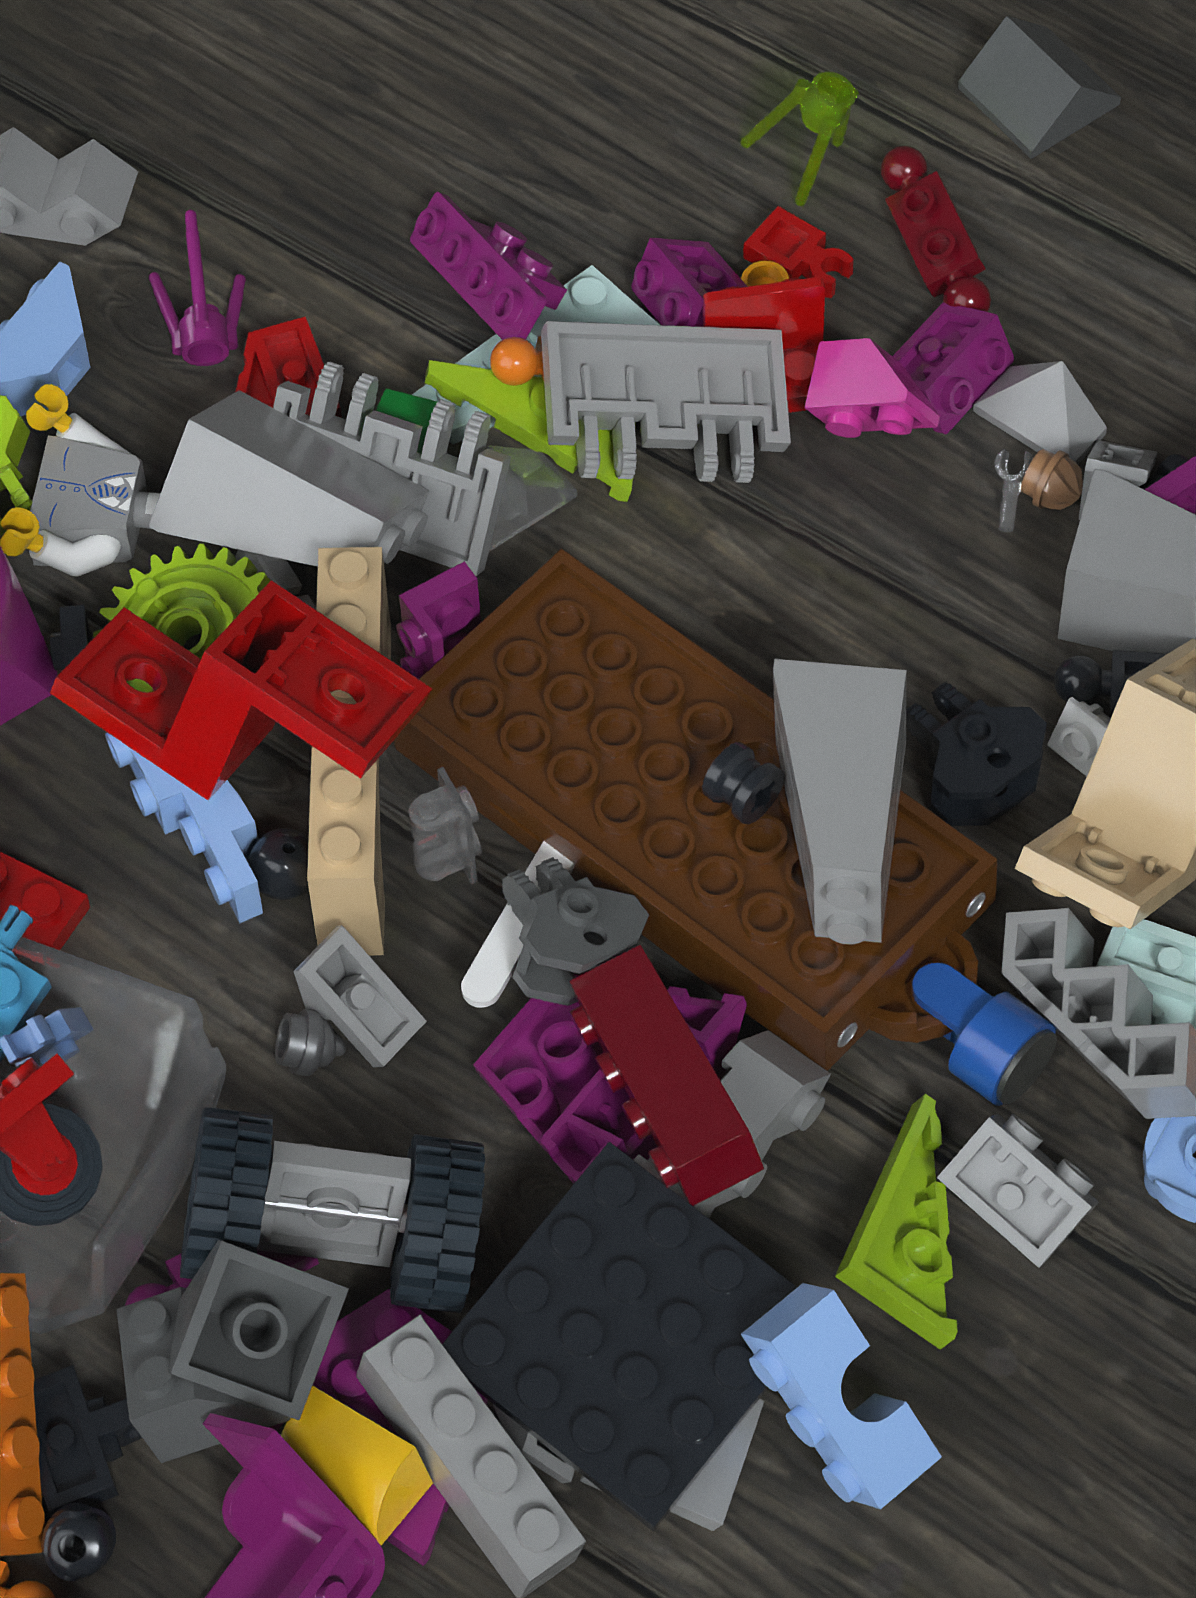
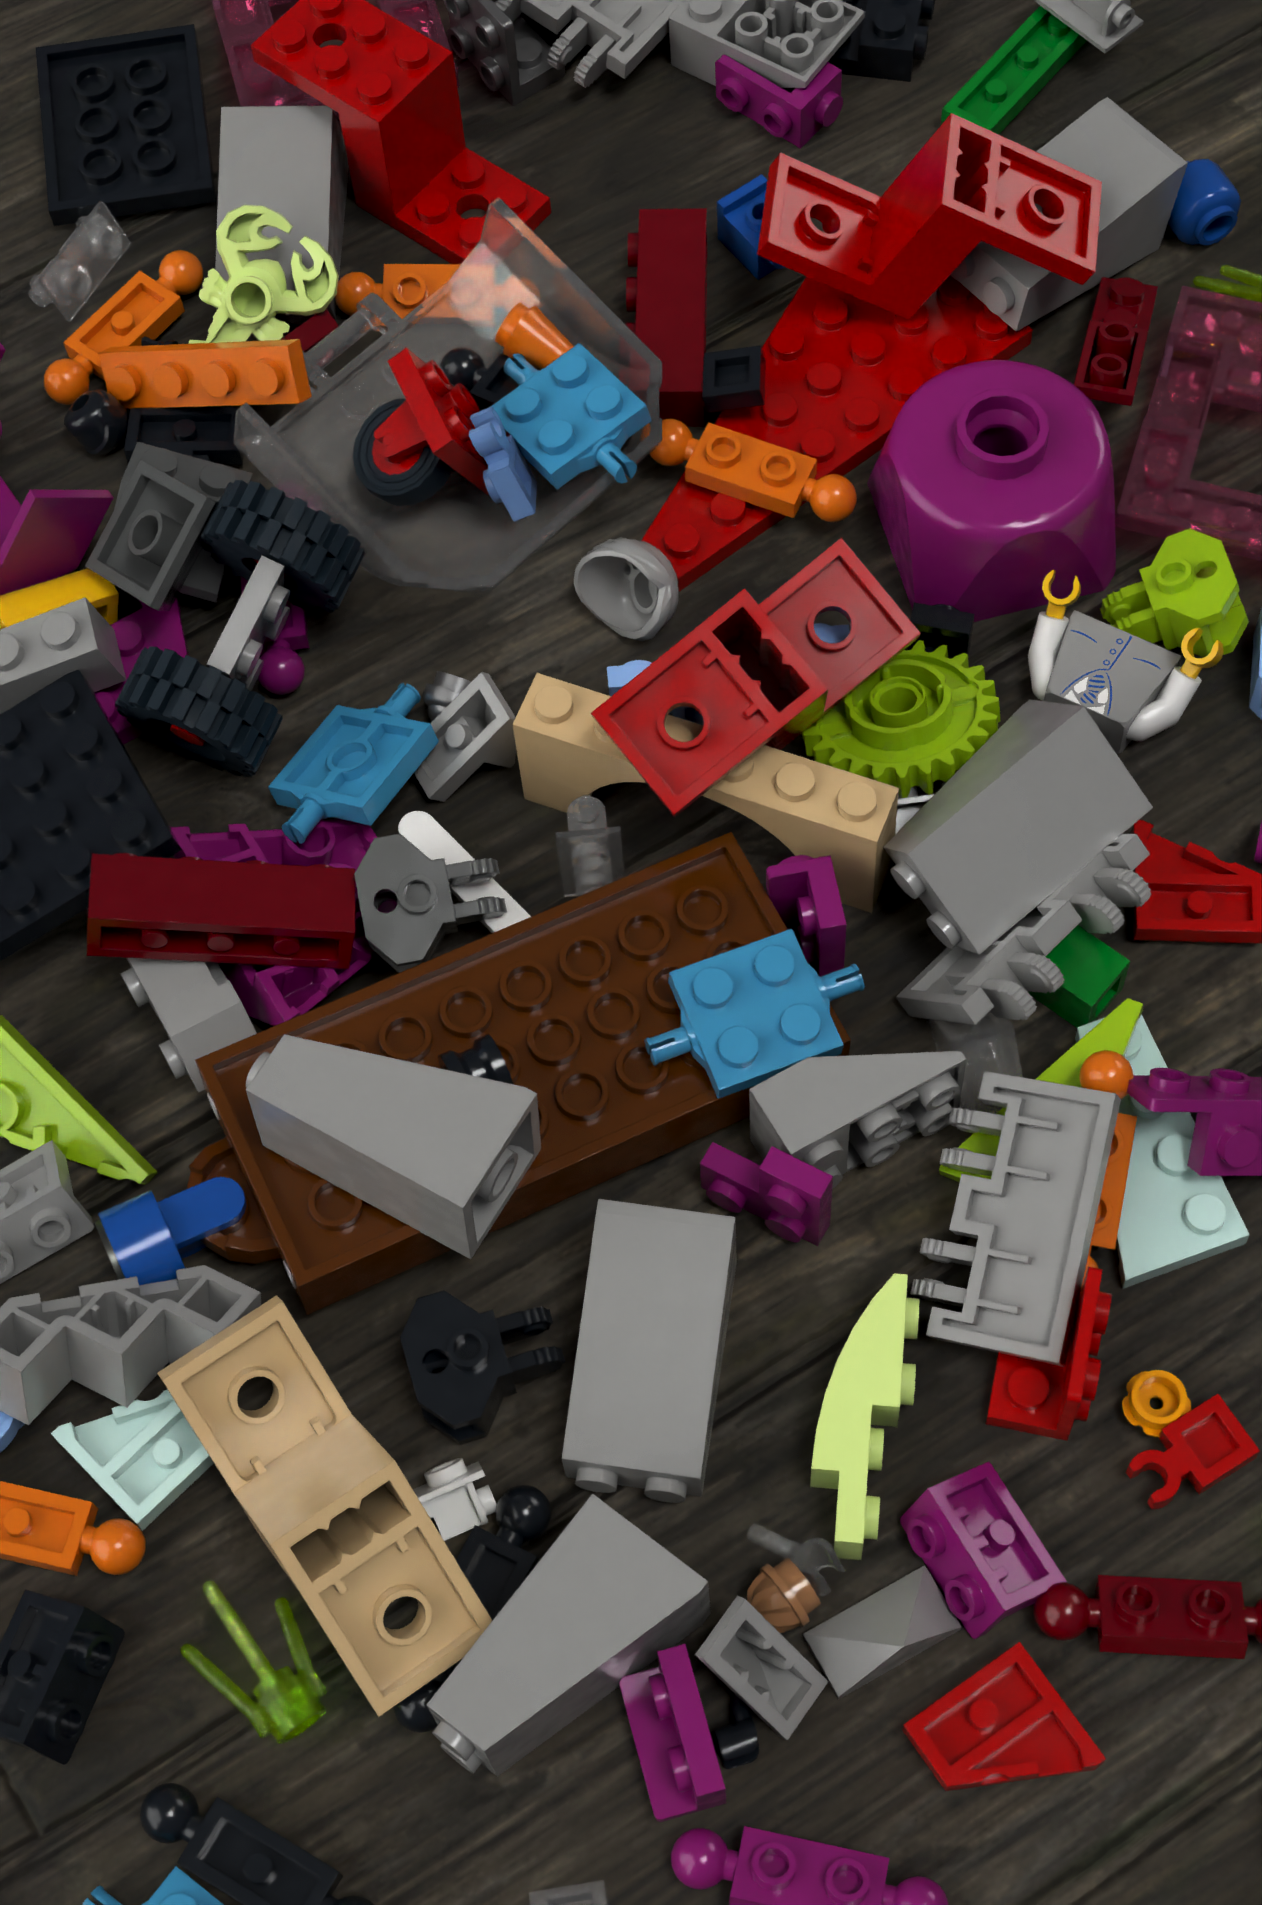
camera: 115 degrees right, 5 degrees up
magenta bracket [631,238,748,327] -> none
dark pink slope [805,338,940,438] -> none
none -> dark azure plate [268,683,439,844]
none -> light grey slope [562,1199,737,1503]
none -> light grey hair [574,537,679,641]
none -> dark azure plate [644,929,865,1099]
none -> magenta plate [700,1142,833,1246]
none -> light grey slope [749,1051,967,1189]
none -> yellowish green slope [810,1273,920,1560]
none -> red wing [902,1642,1106,1791]

